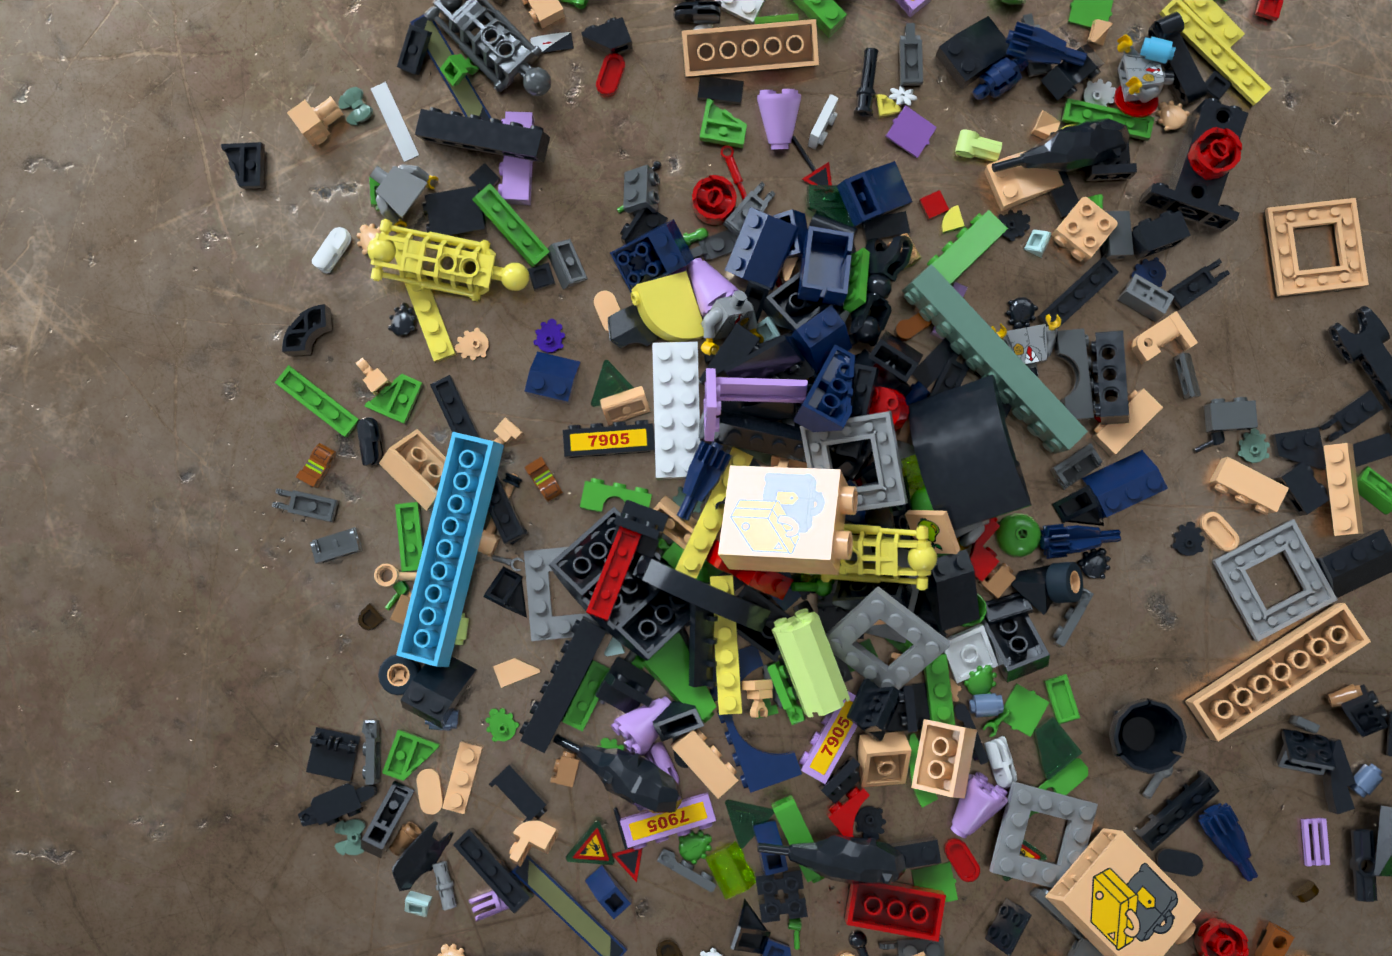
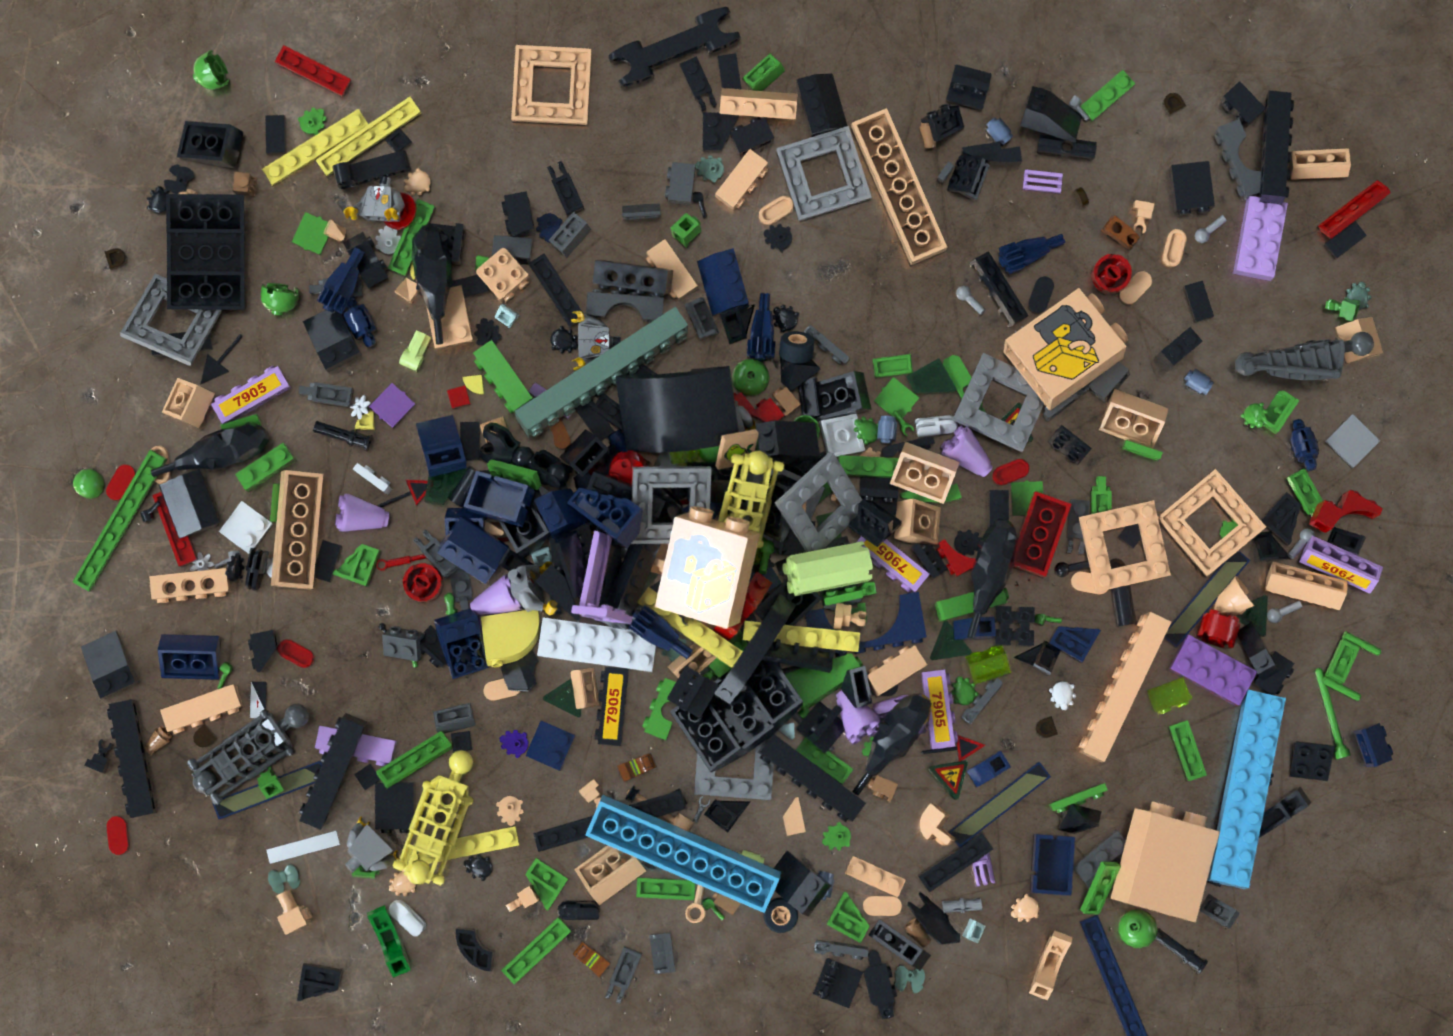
camera: 80 degrees left, 0 degrees up
dark brown tile [358,603,386,630] -> none
black plate [397,24,432,75] -> none
black brick [489,763,549,823] -> none
red plate [586,526,642,621] -> none
black plate [1109,698,1187,774] -> none
light nougat piece [1132,311,1198,364] -> none
black brick [1139,98,1249,231] -> none
medium azure brick [1140,36,1176,64] -> none
red brick [1188,127,1242,180] -> none
none -> green arch [367,905,411,978]
none -> bright green brick [670,213,701,248]

